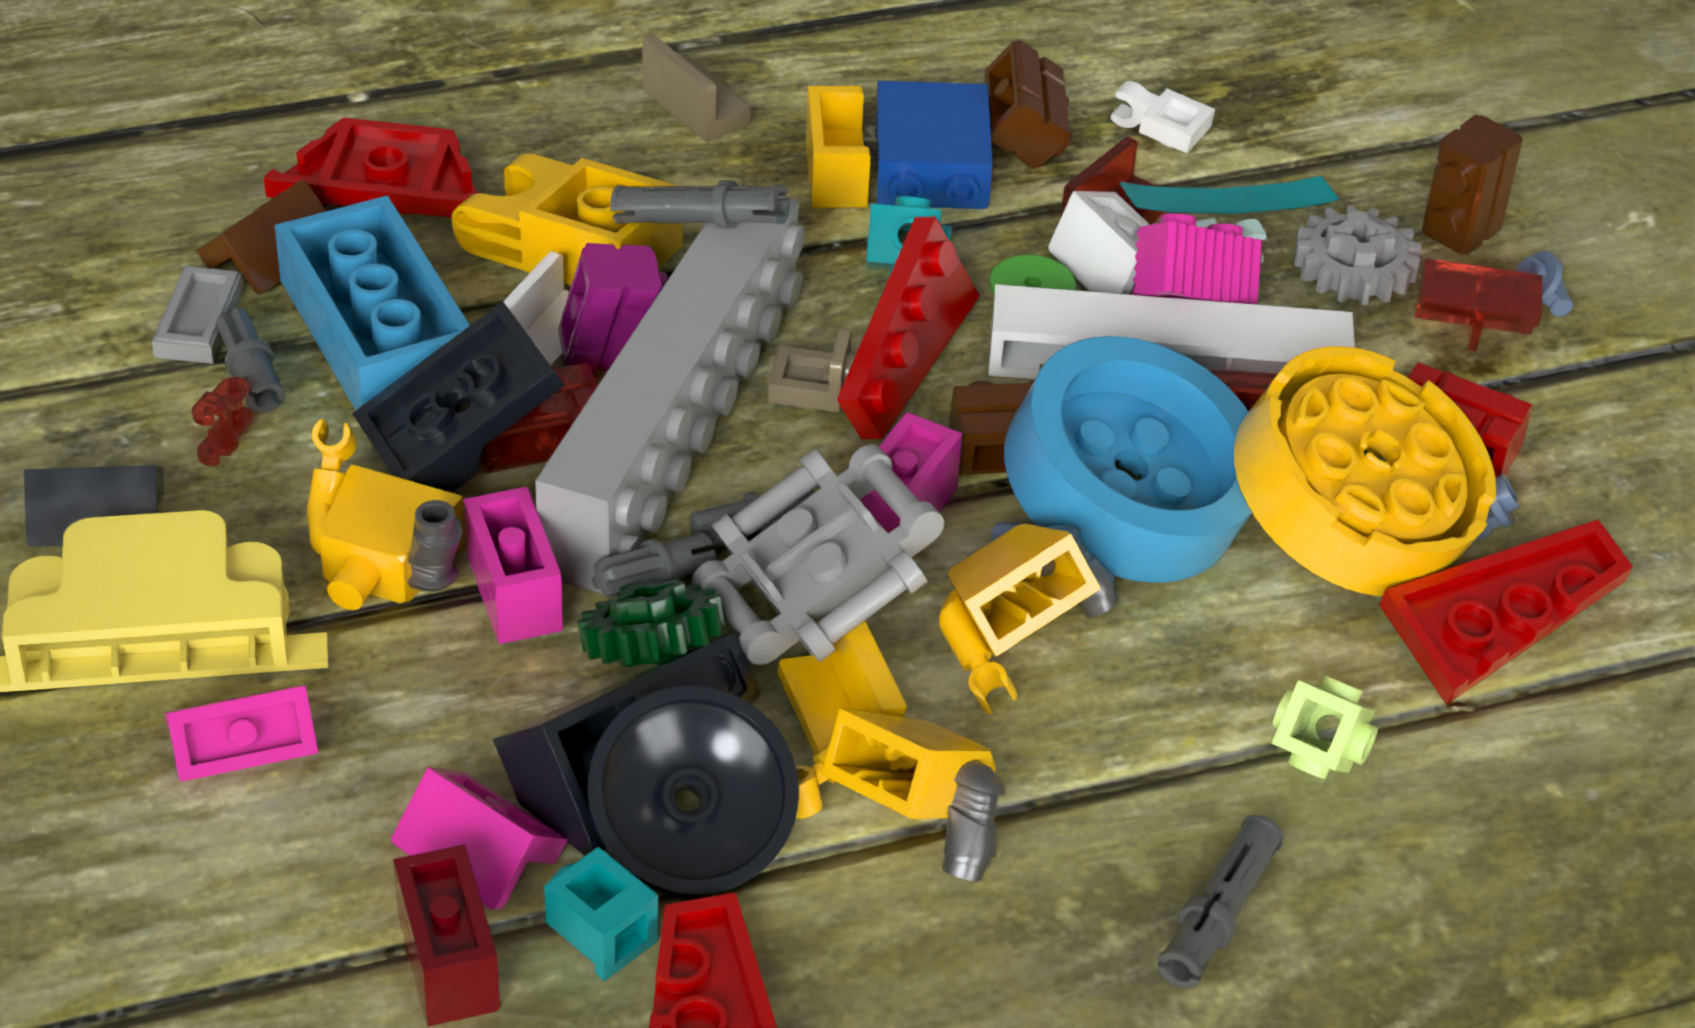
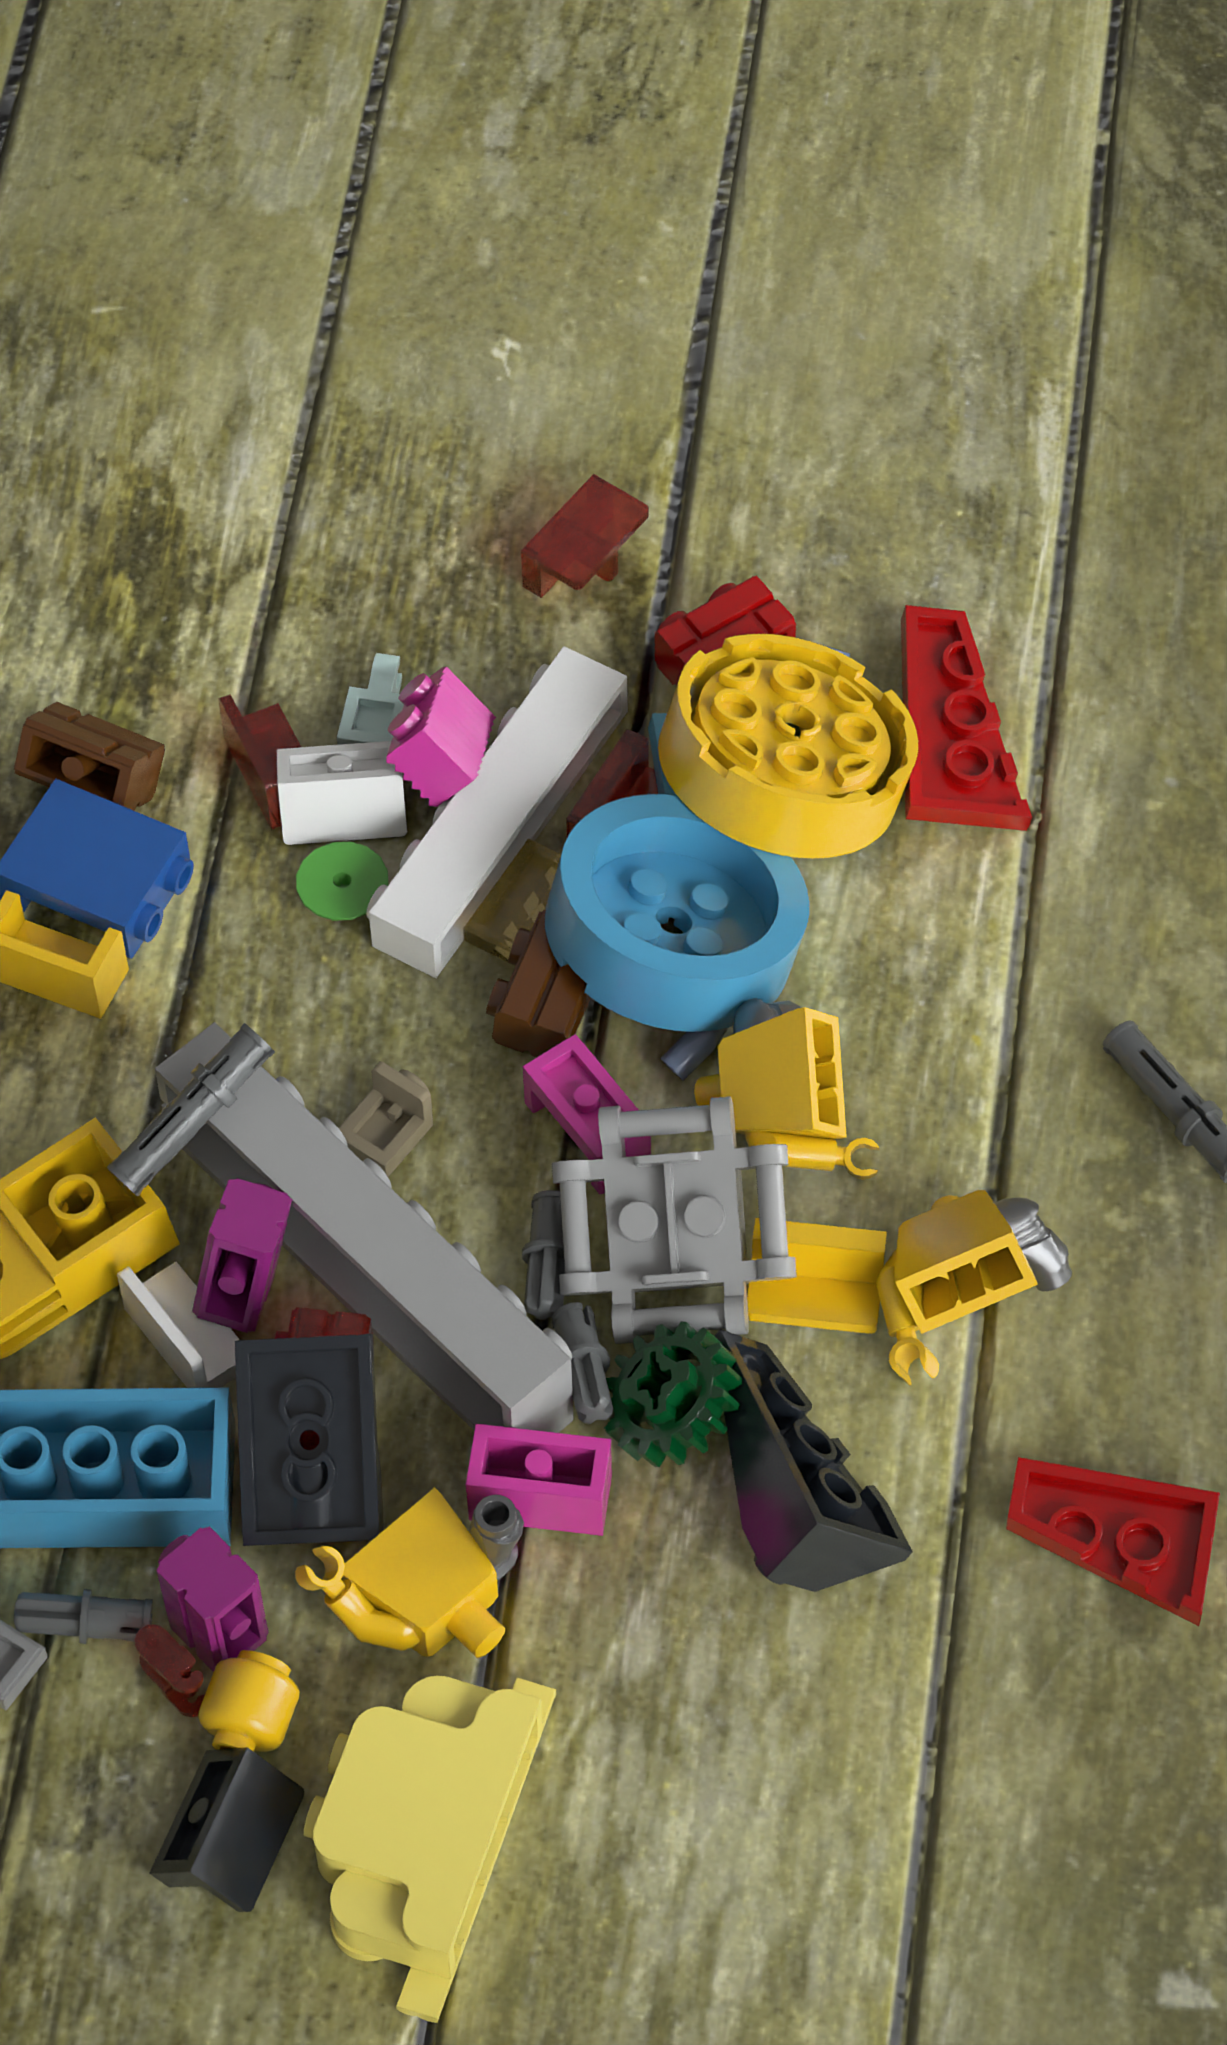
camera: 60 degrees left, 15 degrees up
dark pink panel [163,685,318,782] -> none
dark pink panel [391,767,568,910] -> none
dark red panel [393,844,500,1027] -> none
teal brick [544,847,658,981] -> none
black dish [587,686,799,896] -> none
red wing [837,216,980,439] -> none
teal brick [866,197,952,276] -> none
white plate [1111,81,1215,153] -> none
teal sticker [1120,176,1339,214] -> none
yellowish green brick [1272,675,1378,779] -> none
light grey gear [1293,205,1422,305] -> none
reddish brown brick [1422,115,1523,255] -> none
sand blue plate [1512,251,1573,317] -> none
none -> magenta brick [156,1526,269,1672]
none -> yellow head [198,1650,300,1752]

